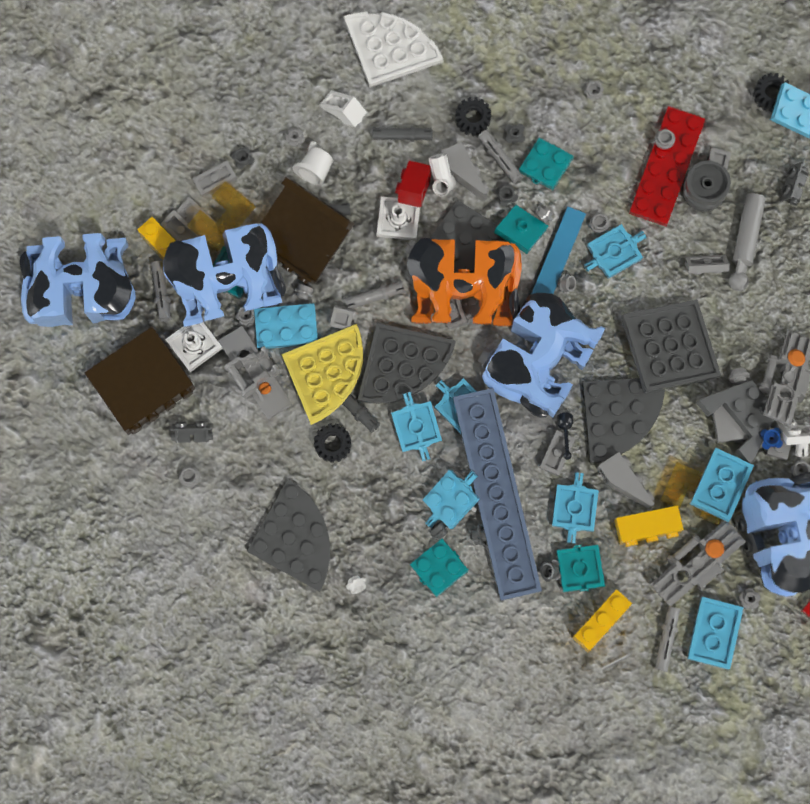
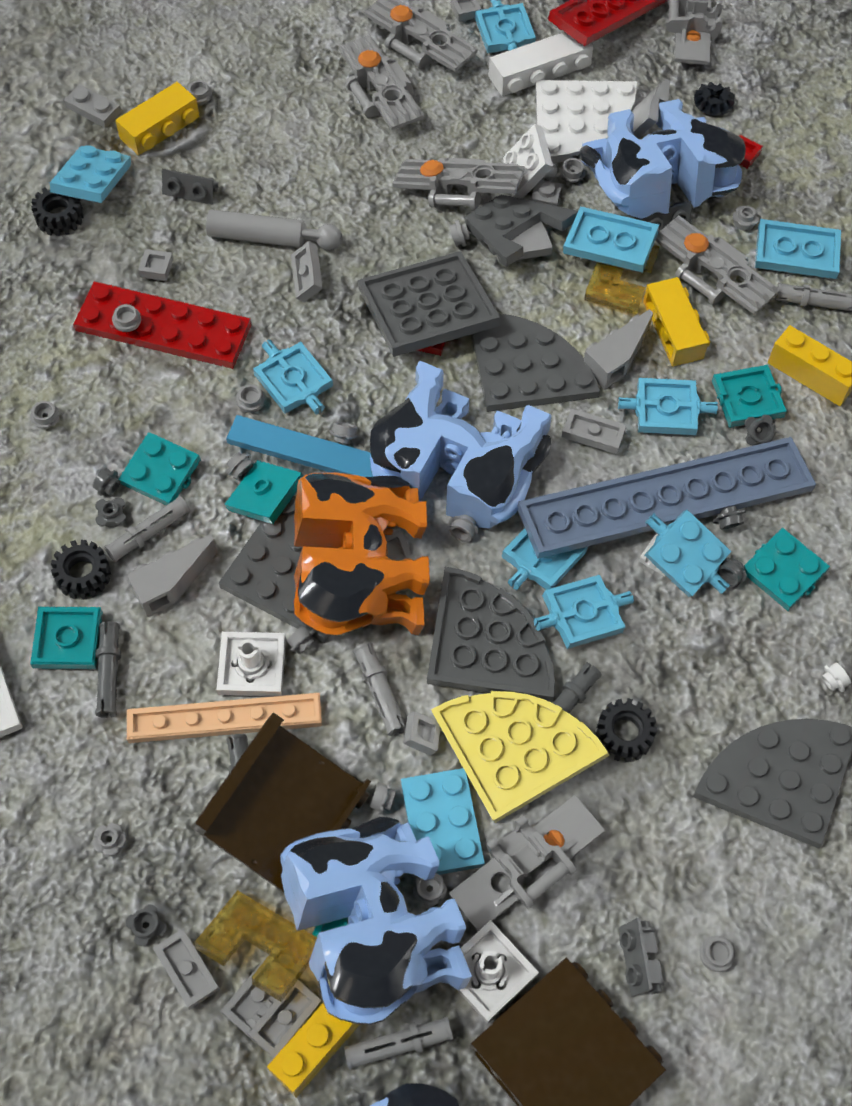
camera: 100 degrees left, 15 degrees down
white hat [292,141,333,186] -> none
white arch [320,90,367,127] -> none
red brick [395,161,432,208] -> none
white piece [428,153,456,197] -> none
dark grey plate [495,184,518,207] -> none
black hinge [557,412,574,460] -> none
dark grey wheel [682,160,731,212] -> none
blue plate [760,428,783,450] -> none
none -> teal plate [30,607,103,669]
none -> dark grey plate [93,468,120,496]
none -> light nougat tile [127,692,322,743]

